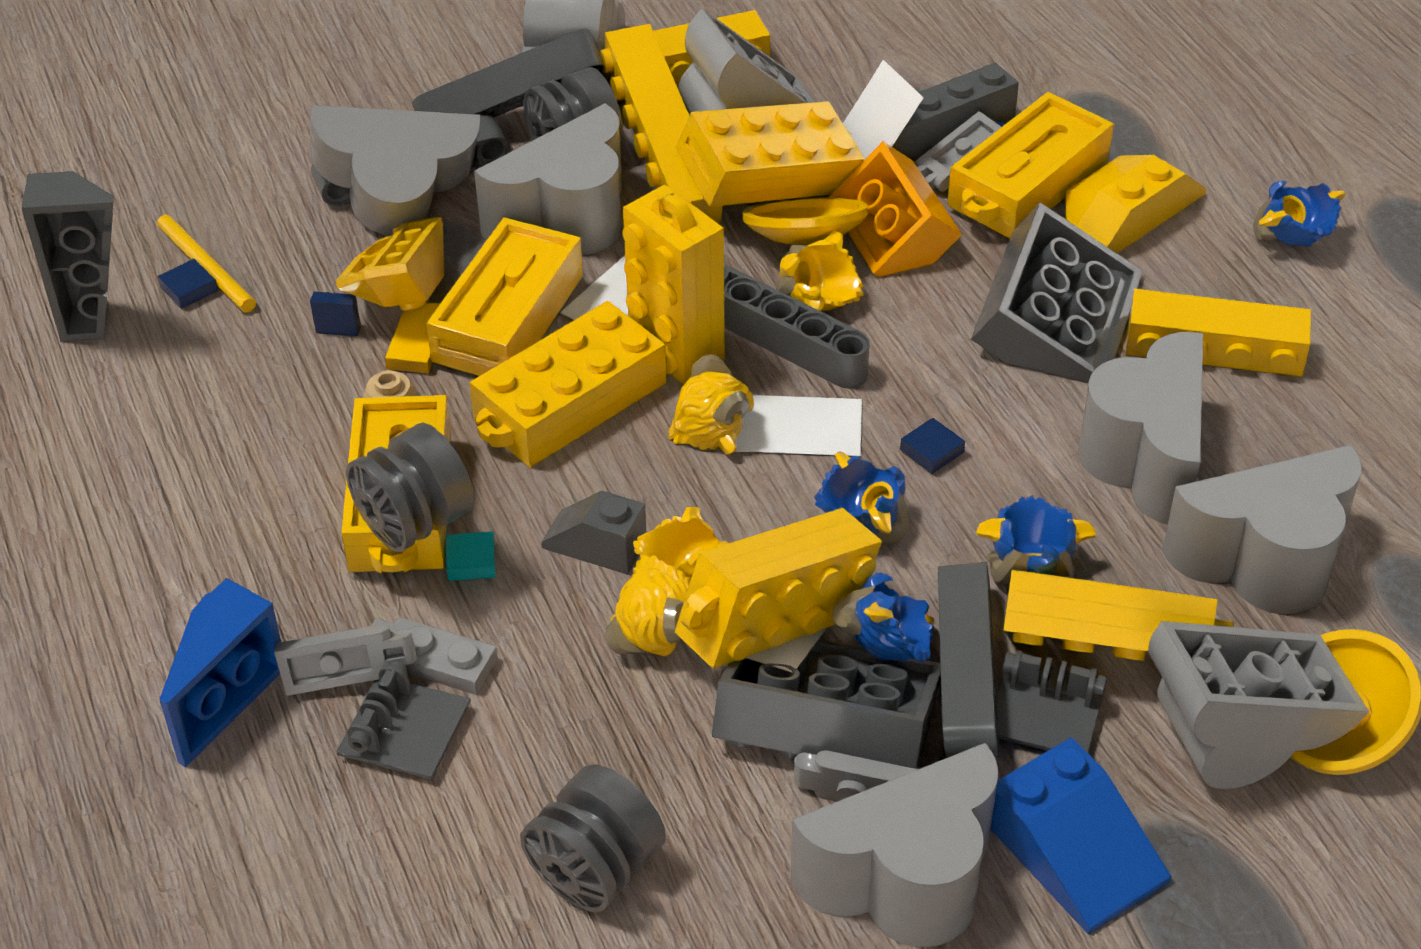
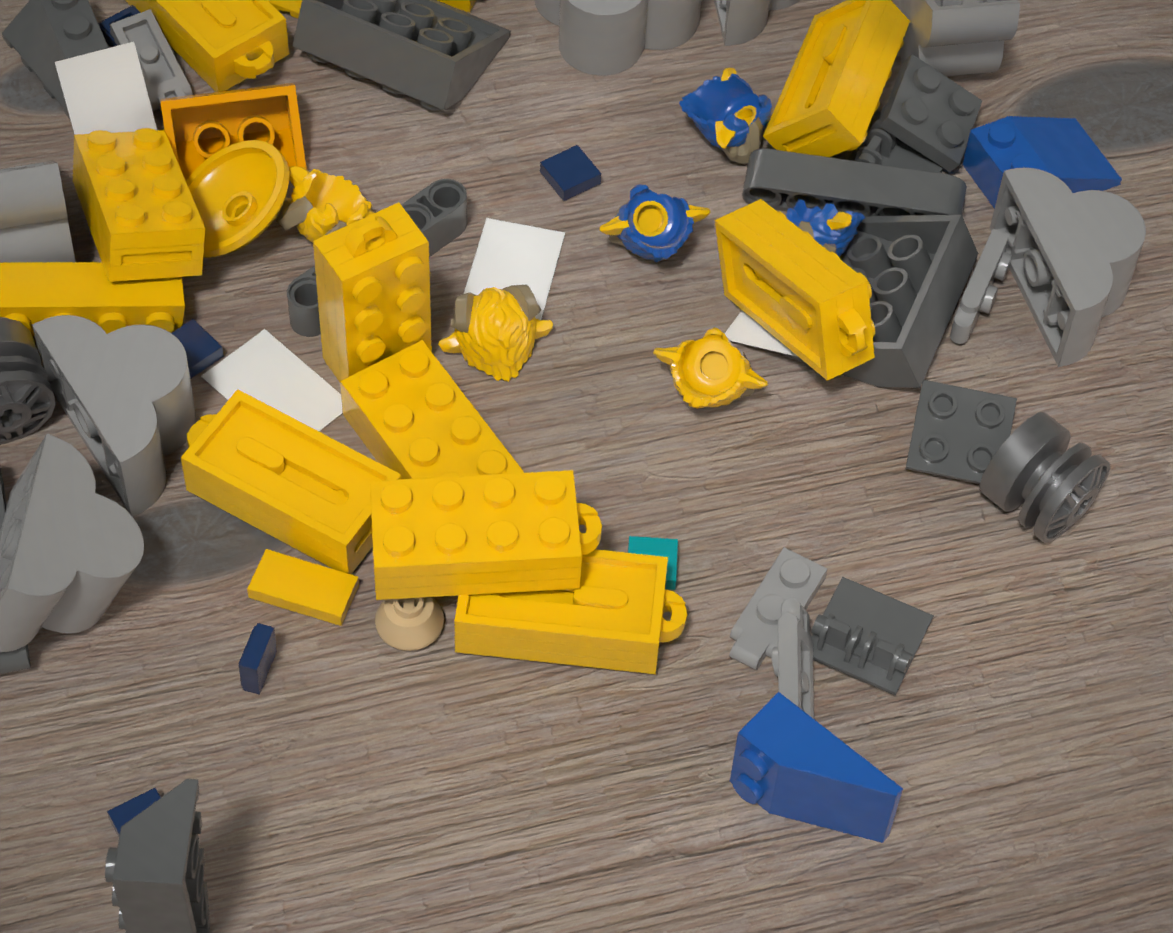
camera: 85 degrees left, 10 degrees up
yellow bar [157,214,256,313] -> none
yellow wedge [336,217,444,310] -> none
flat silver wheel [345,422,475,552] -> none
dark grey slope [541,491,647,575] -> none
yellow hair [605,555,691,656] -> none
none -> yellow piece [370,470,602,600]
none -> dark grey plate [879,54,982,172]
none -> dark grey hinge [905,379,1017,484]

